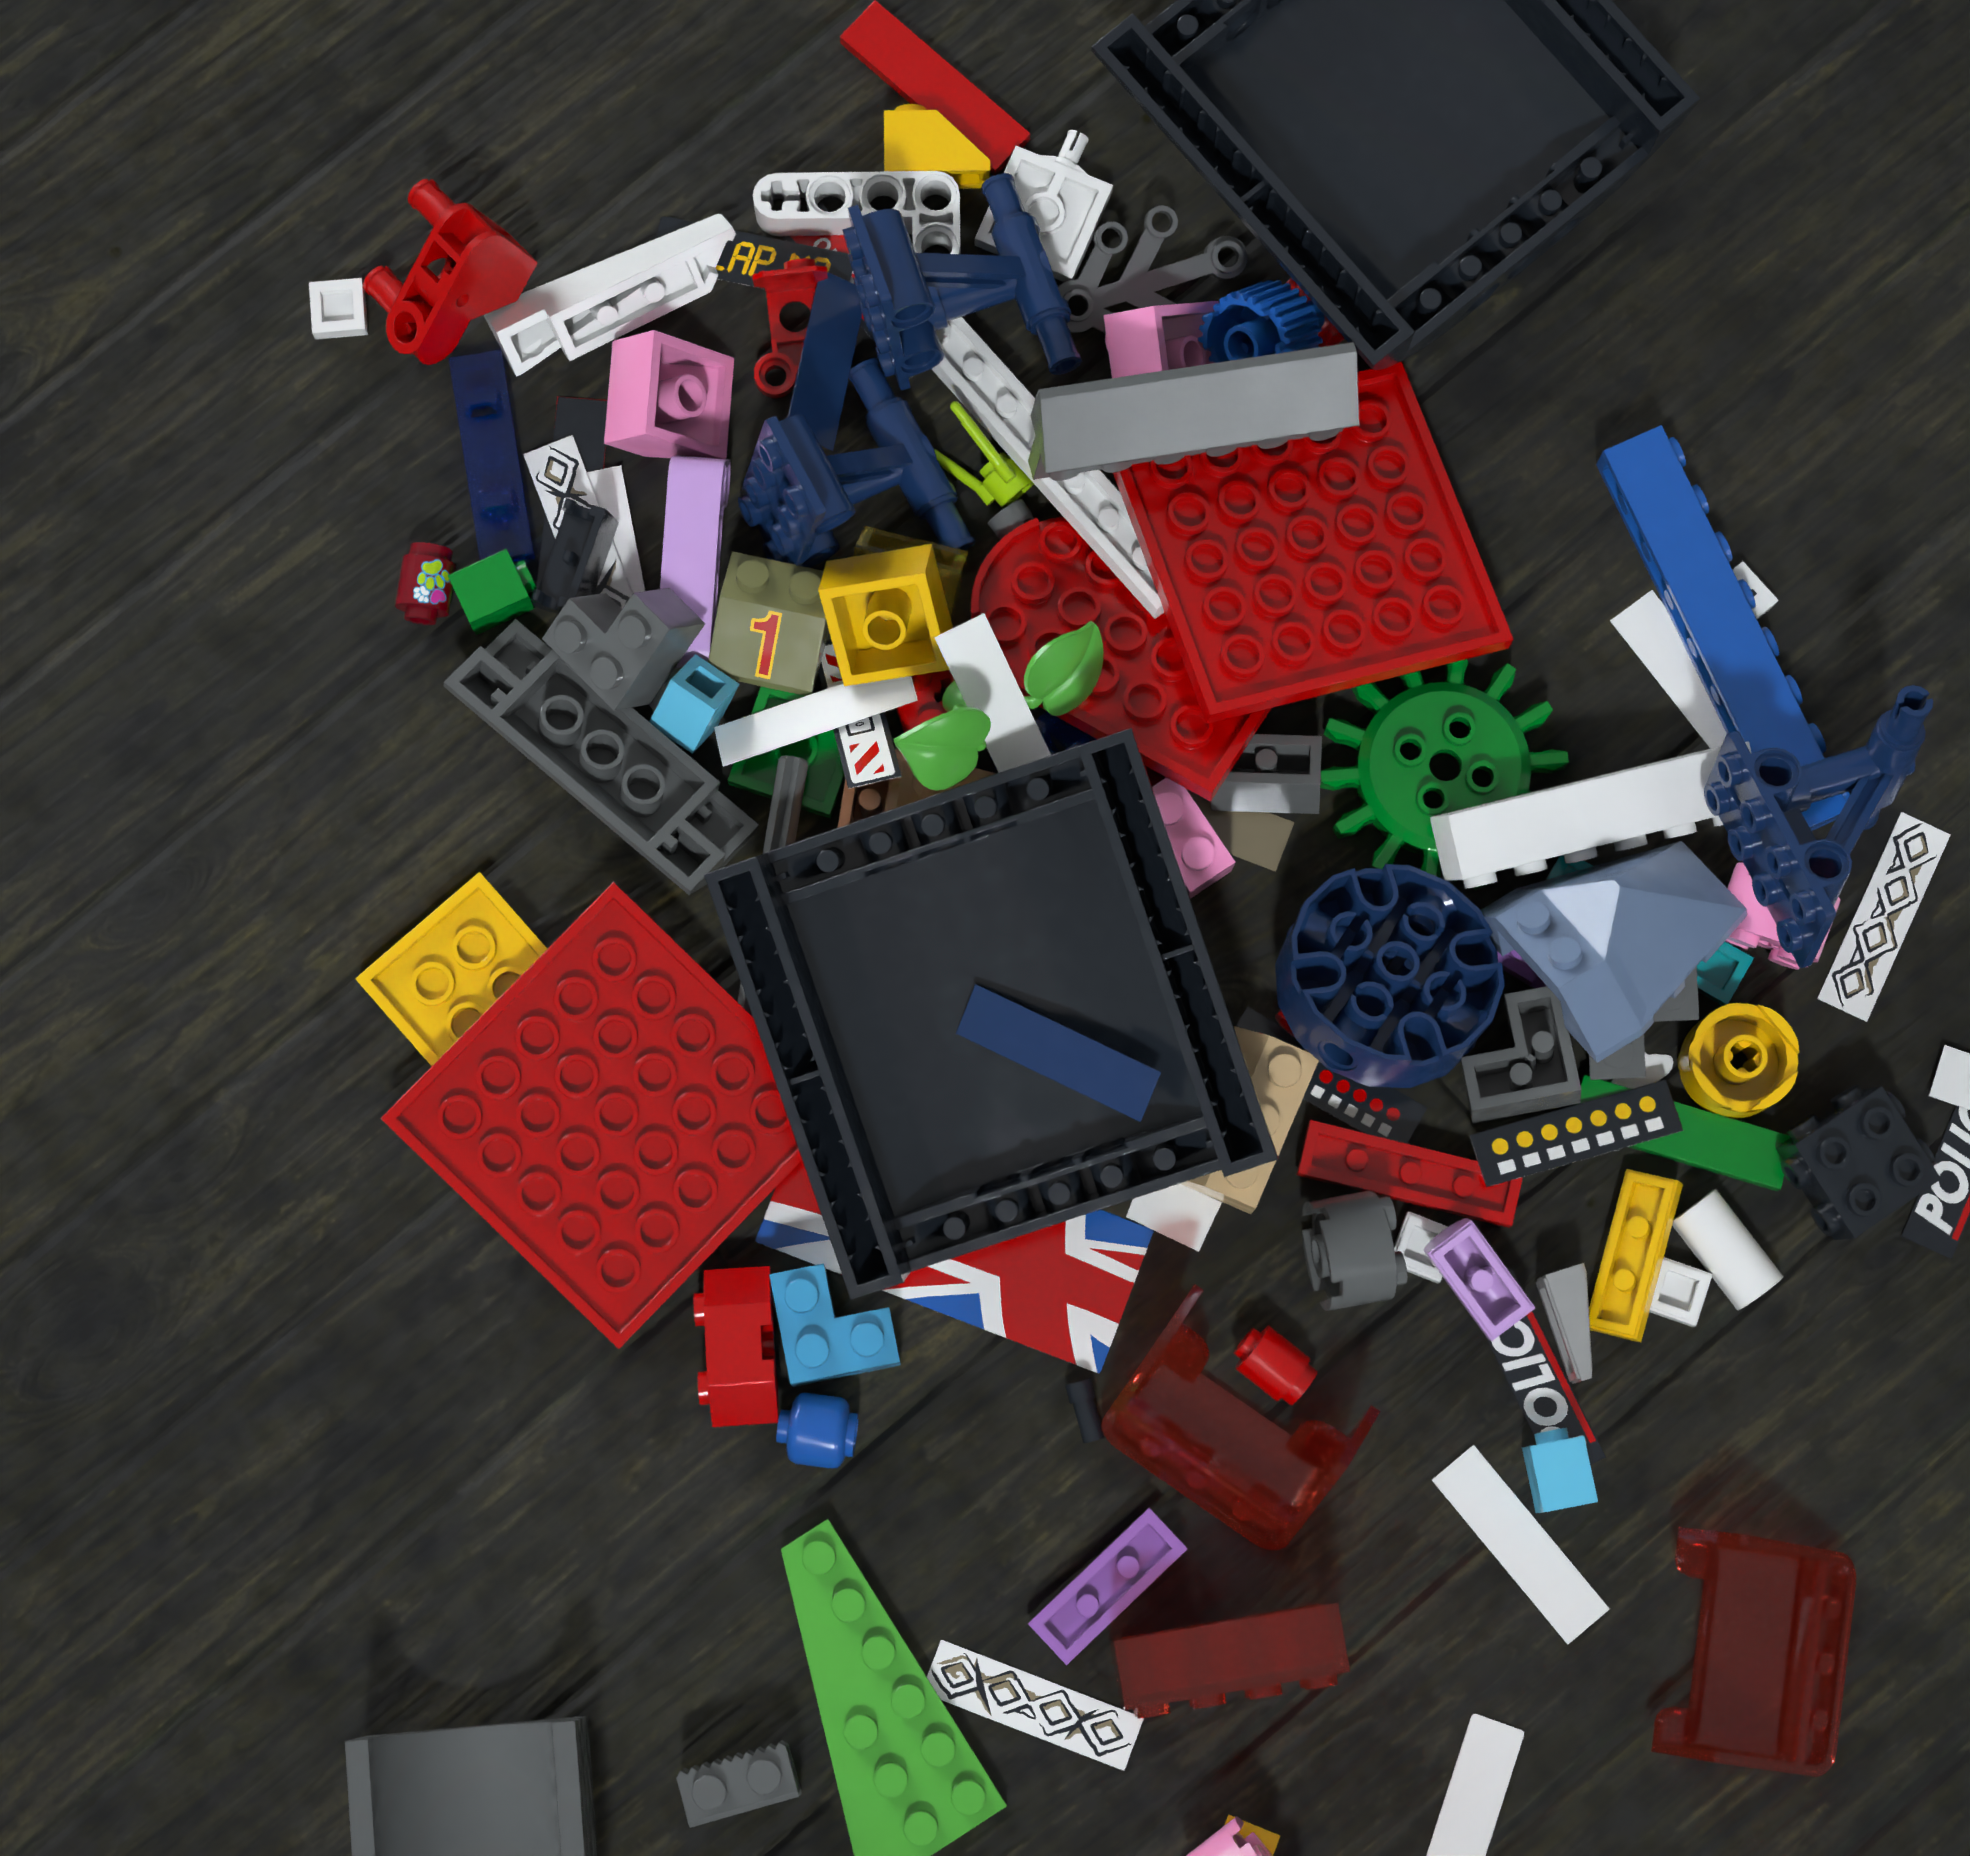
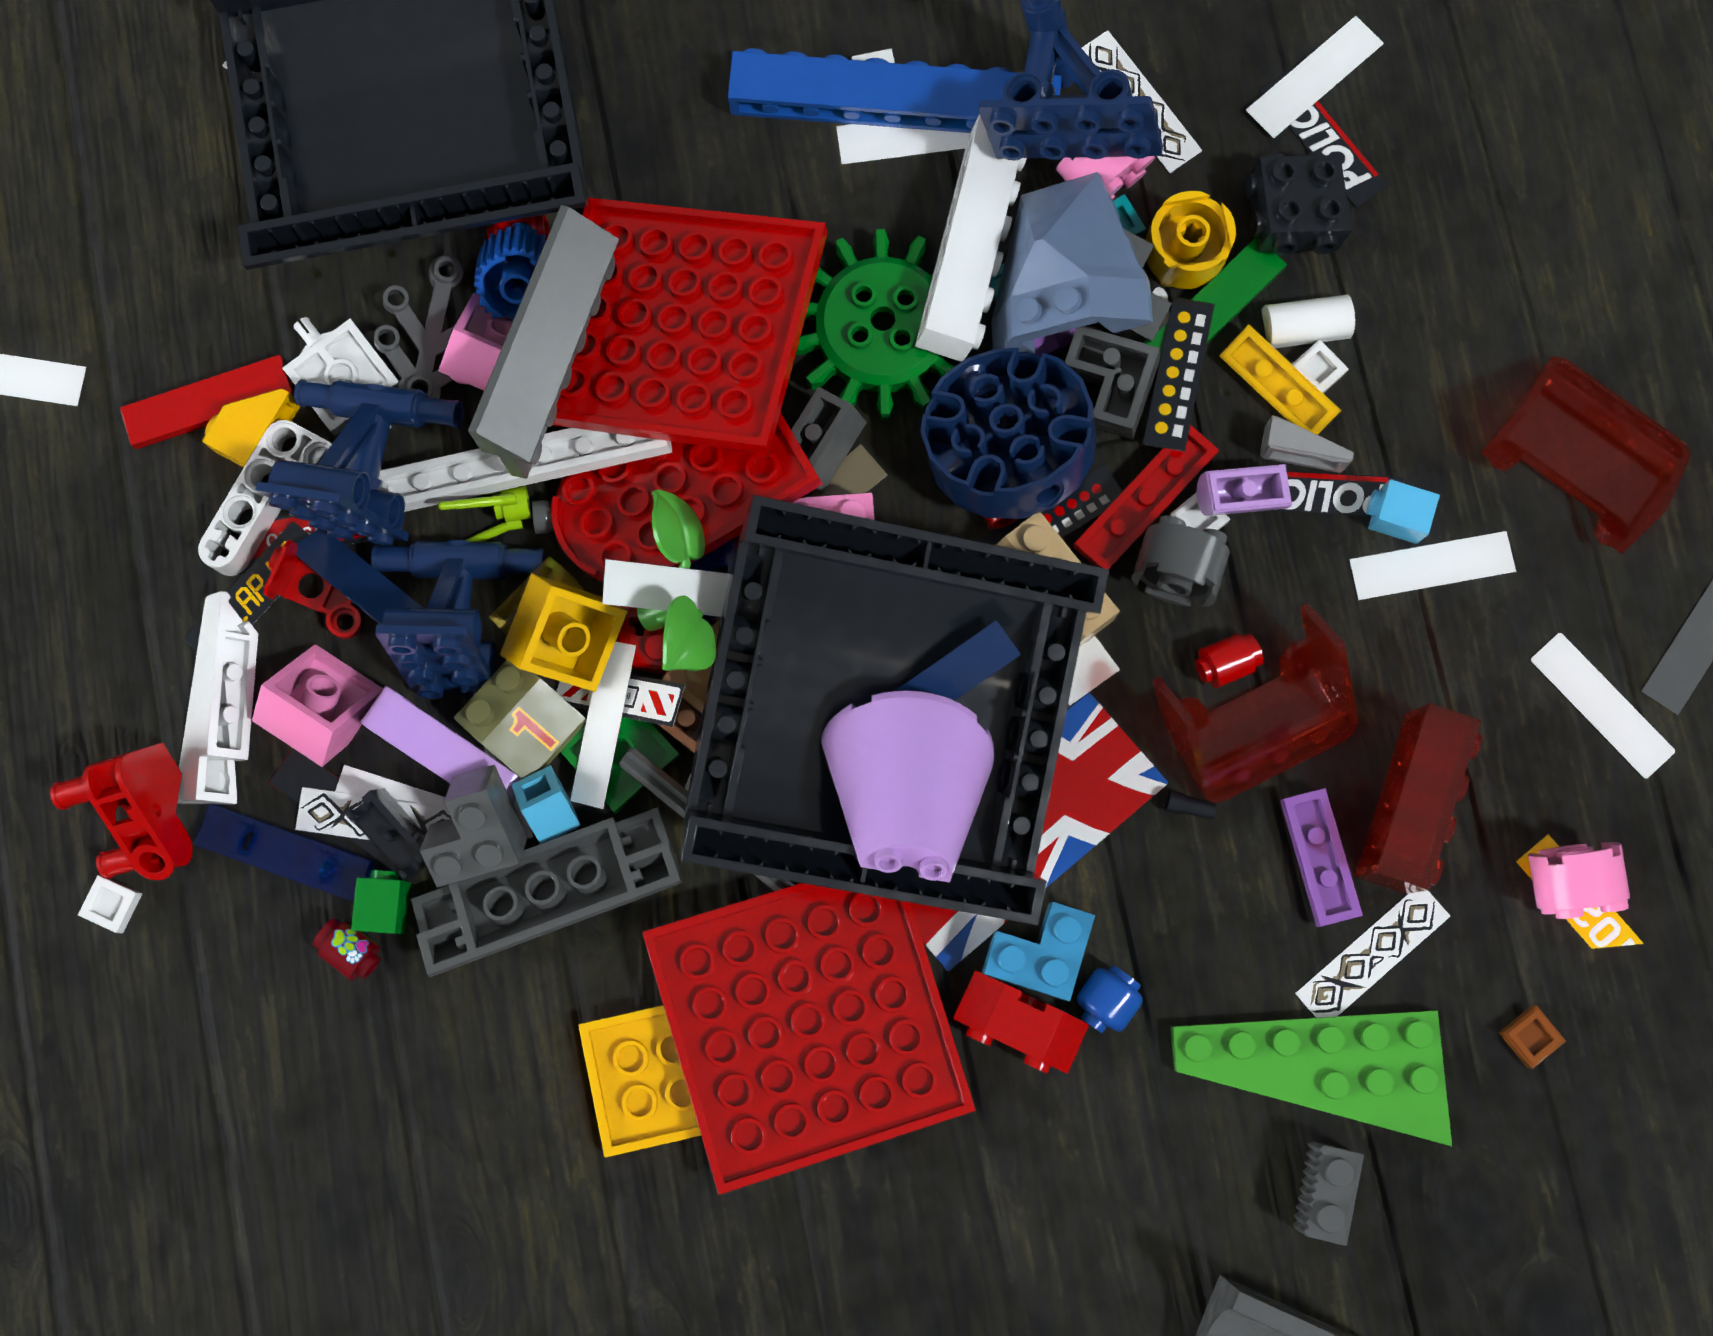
camera: 55 degrees left, 0 degrees up
none -> lavender cone [821,691,994,883]

